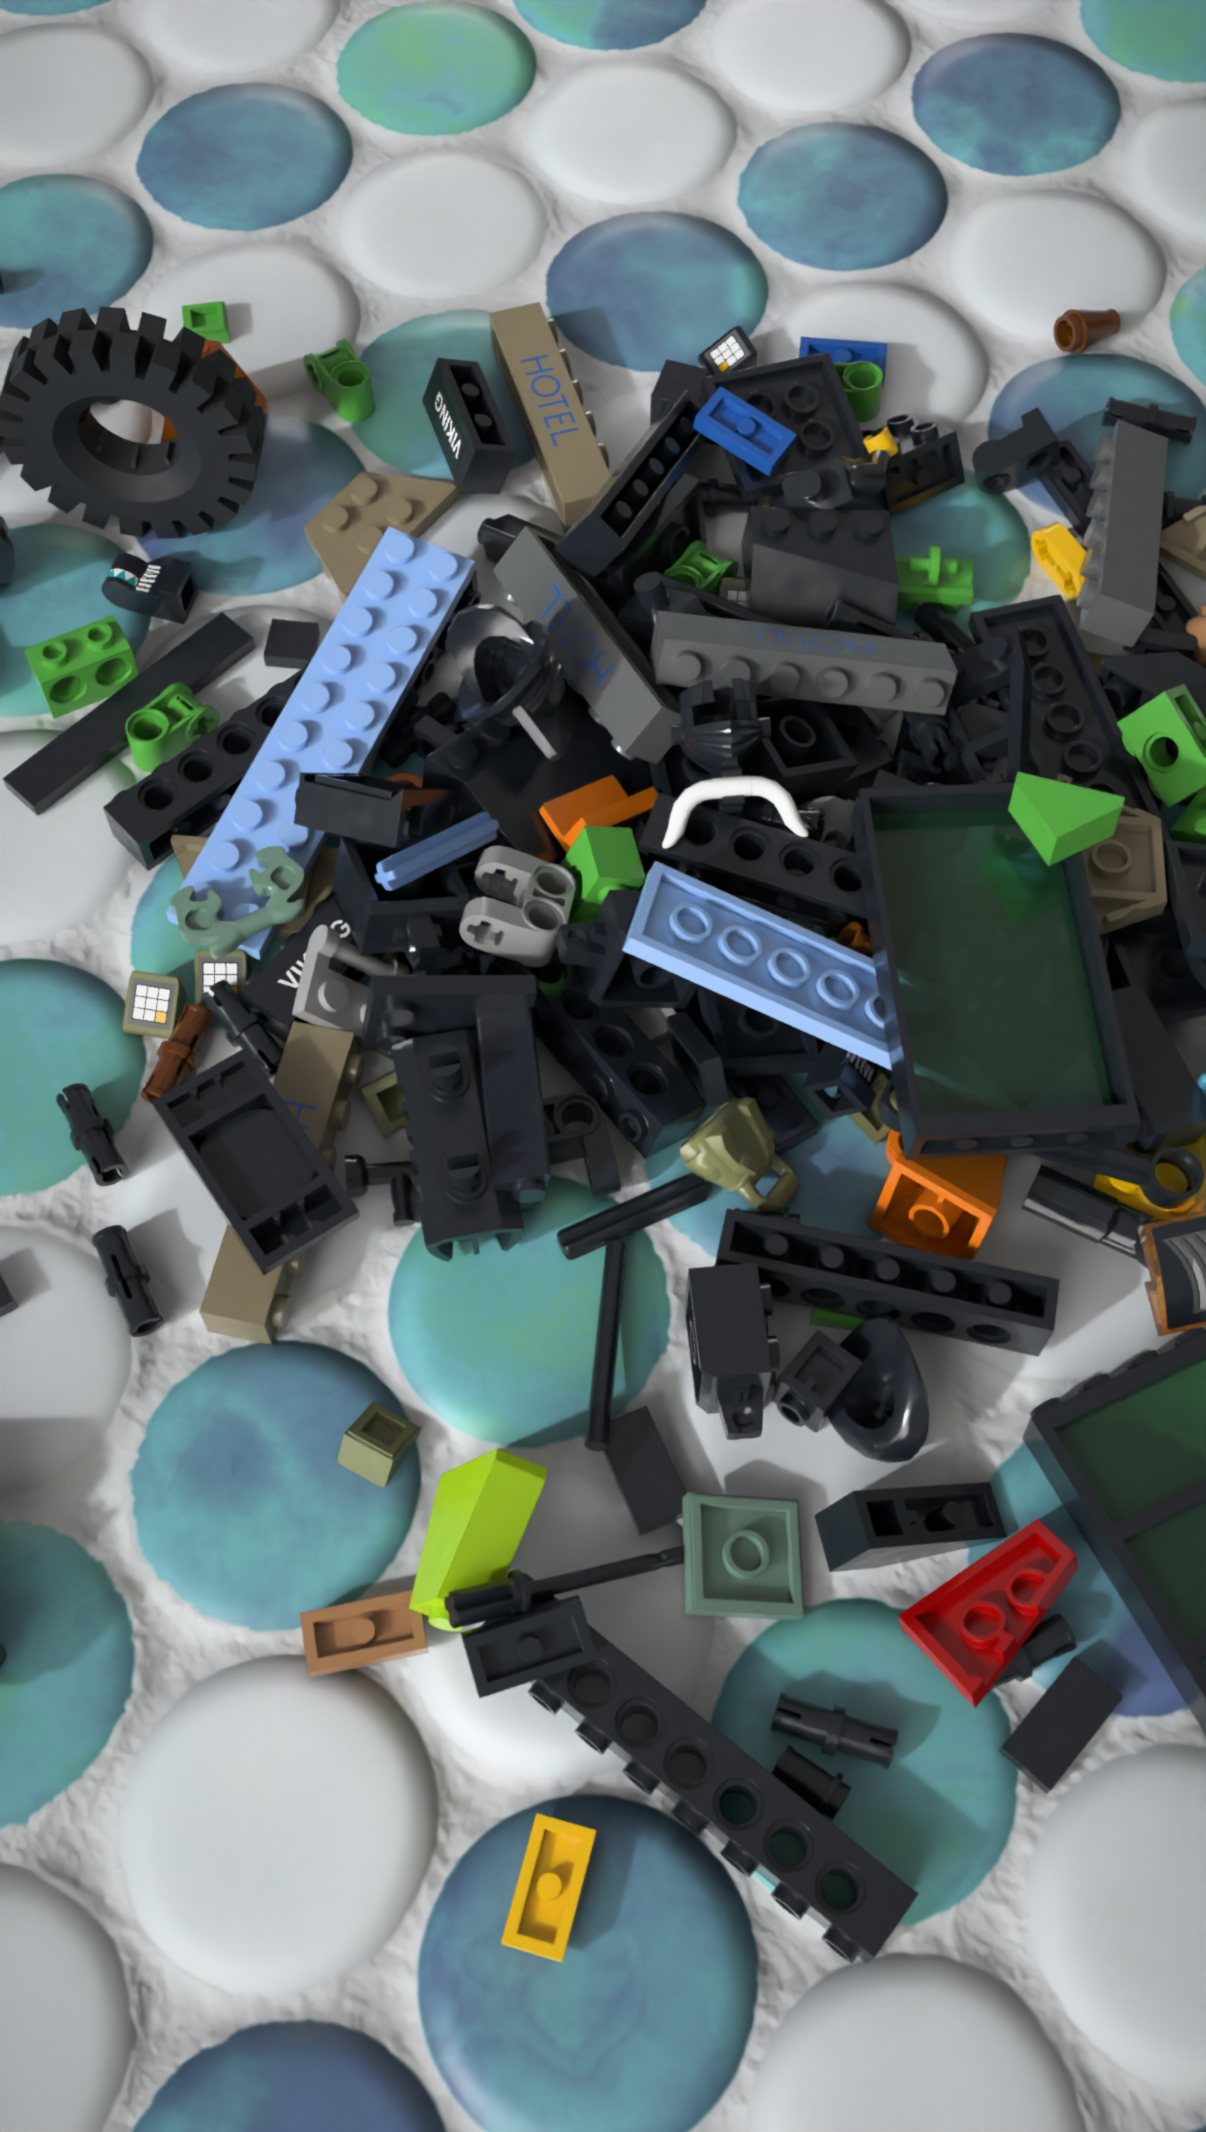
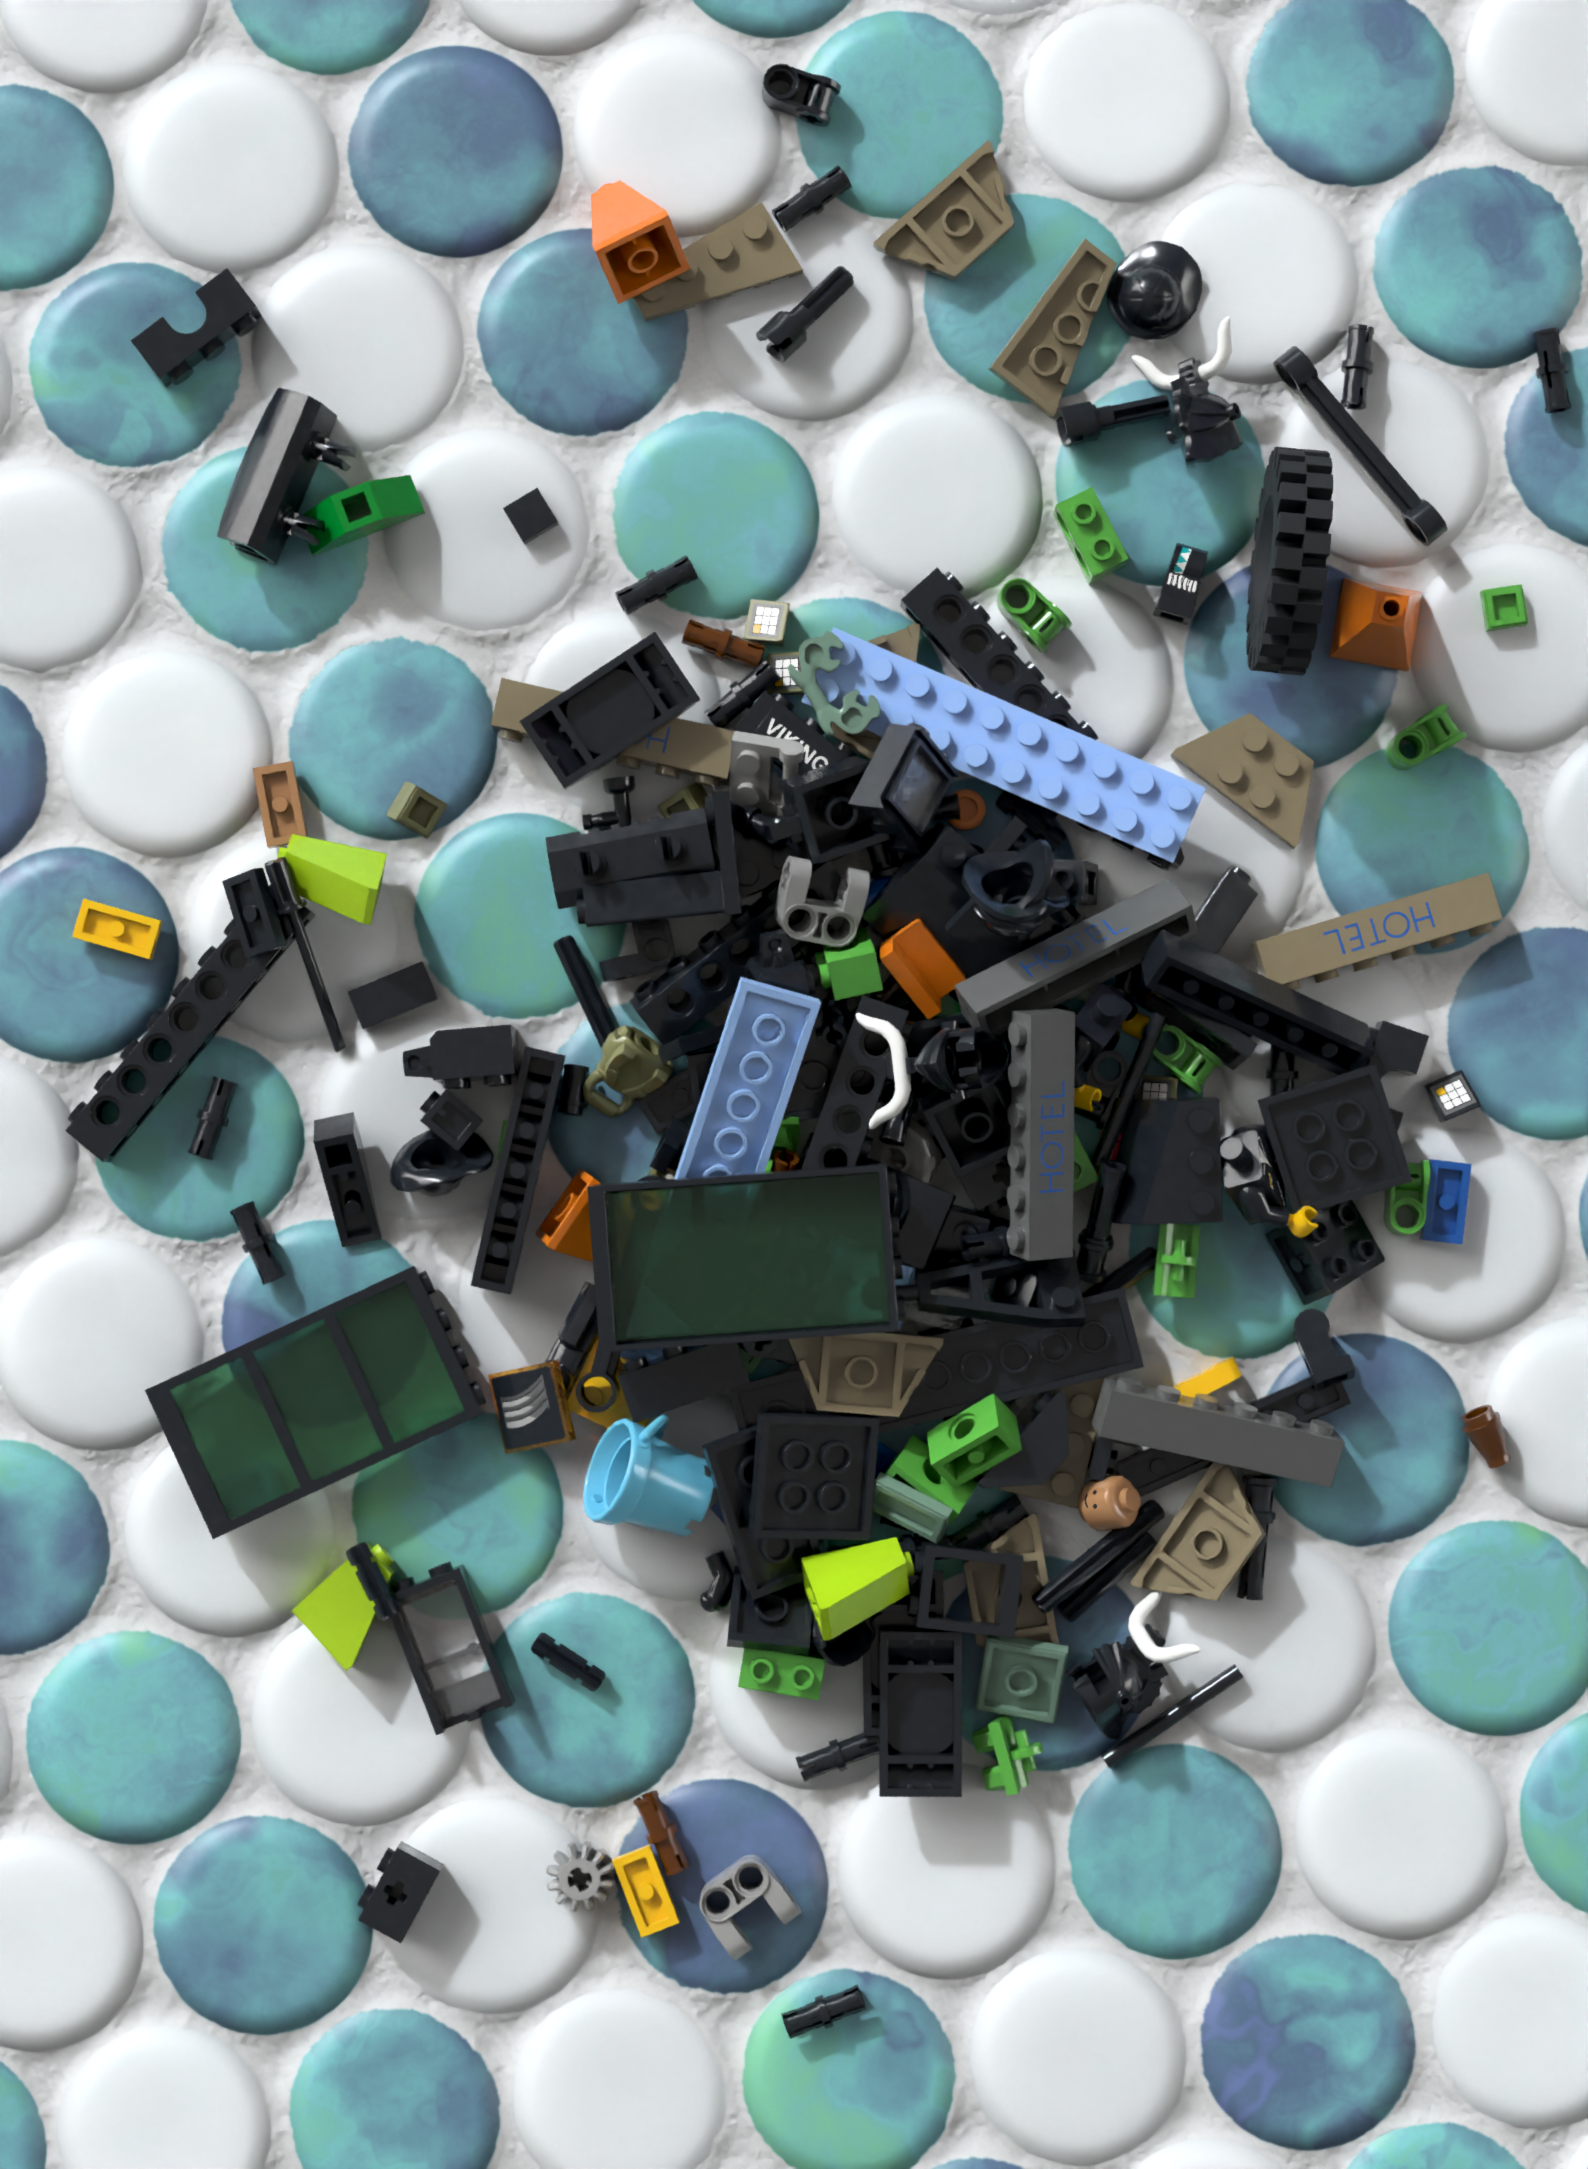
camera: 90 degrees right, 25 degrees up
black tile [3,612,256,816] -> none
black pin [91,1225,164,1337] -> none
black tile [263,618,320,669] -> none
medium blue axle [374,812,500,891] -> none
black brick [422,358,517,495] -> none
black bar [585,1240,627,1451] -> none
sand green tile [682,1492,805,1621] -> none
blue plate [693,386,797,477] -> none
black pin [771,1745,852,1820] -> none
red wing [898,1519,1079,1709] -> none
black tile [998,1656,1123,1794] -> none
bright green slope [1008,772,1125,866] -> none
black pin [1101,397,1197,445] -> none

